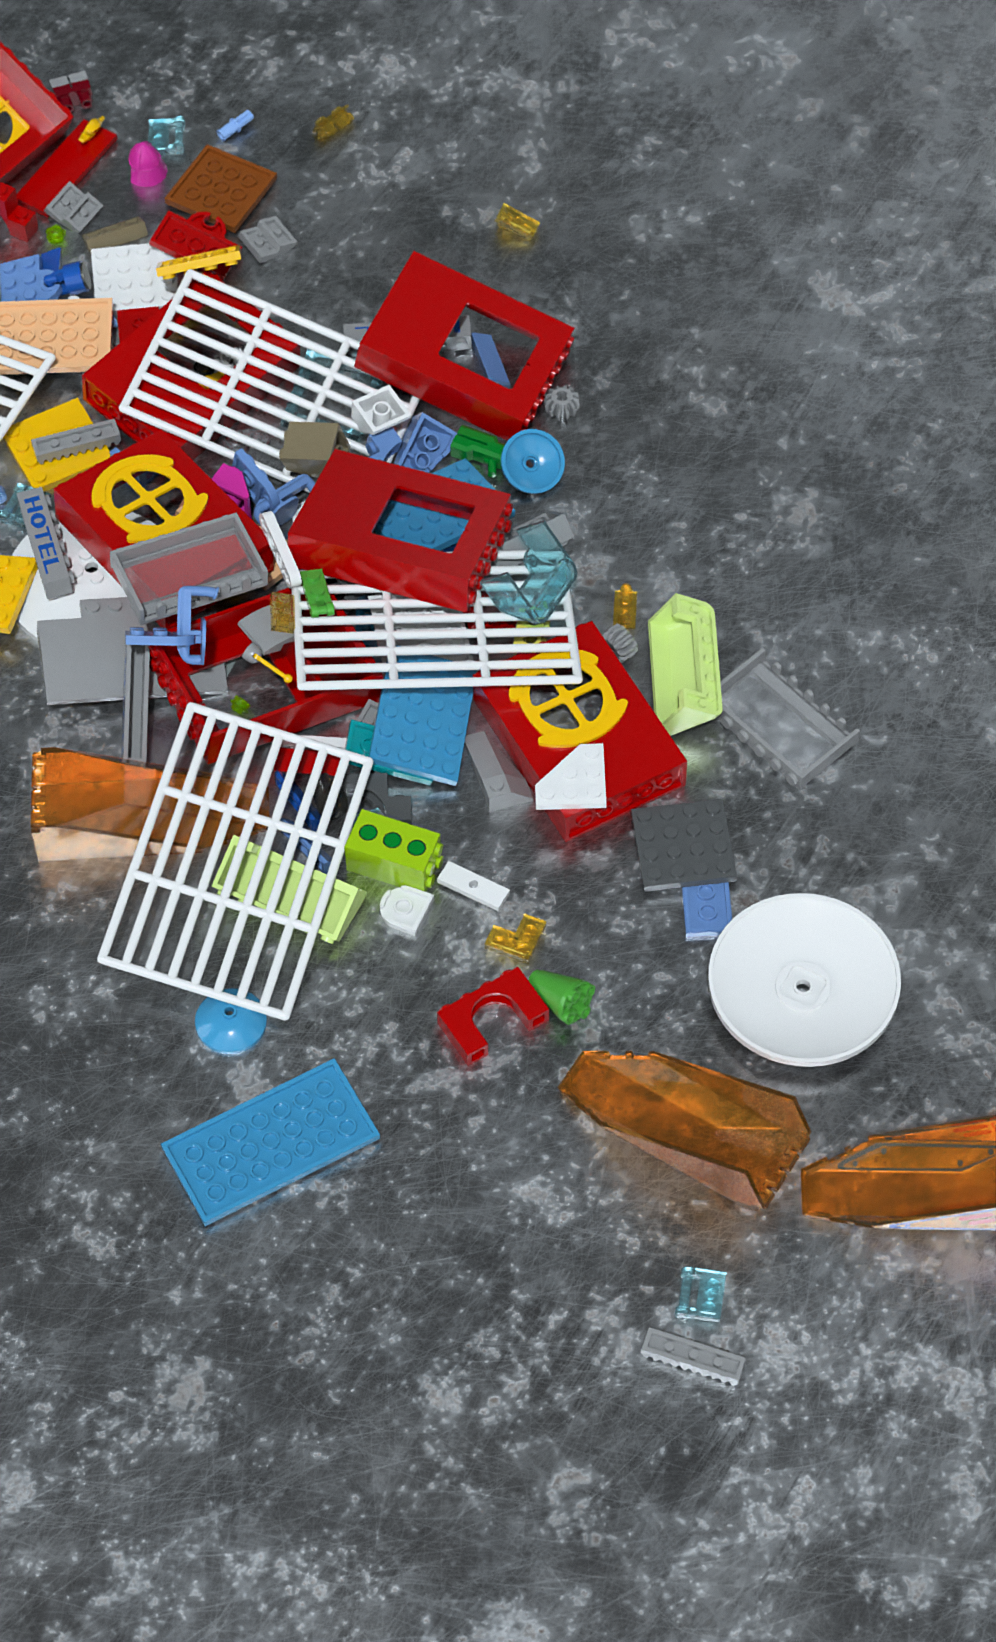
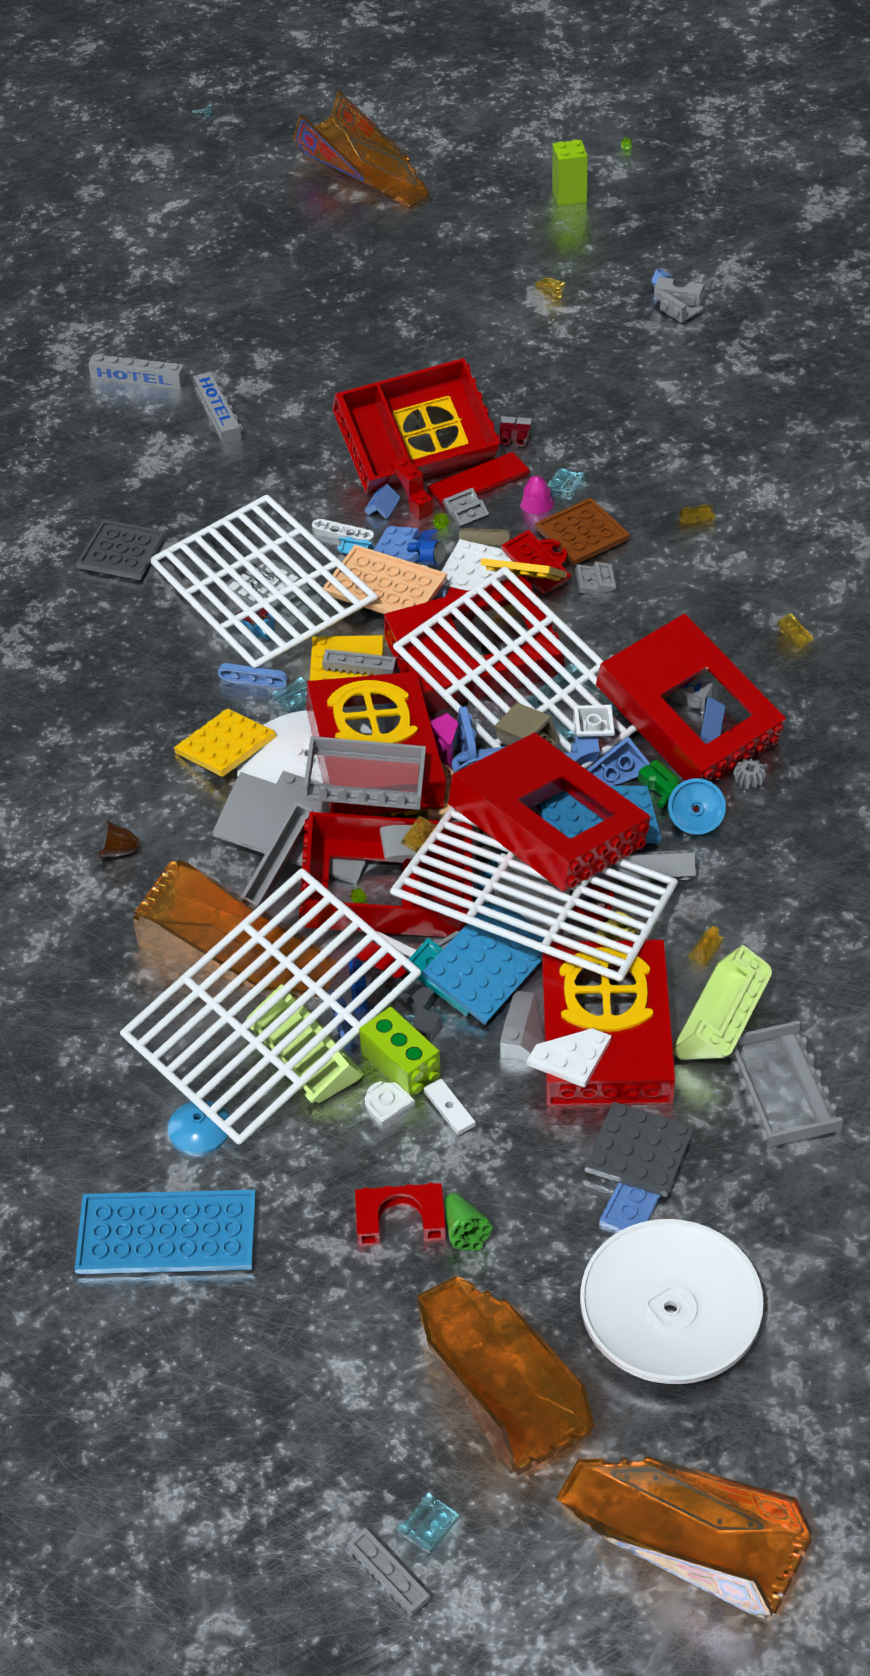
camera: 30 degrees right, 10 degrees down
light grey brick [16,487,75,599] -> none
yellow hand [79,116,105,143] -> none
medium blue plate [125,586,219,665] -> none
light blue axle [216,110,254,141] -> none
hinge [242,643,293,683] -> none
white beam [259,511,302,588] -> none
bright green plate [300,569,334,618] -> none
clear light blue windscreen [479,520,577,625] -> none
clear yellow plate [485,914,546,964] -> none
light grey gear [602,623,638,663] -> none

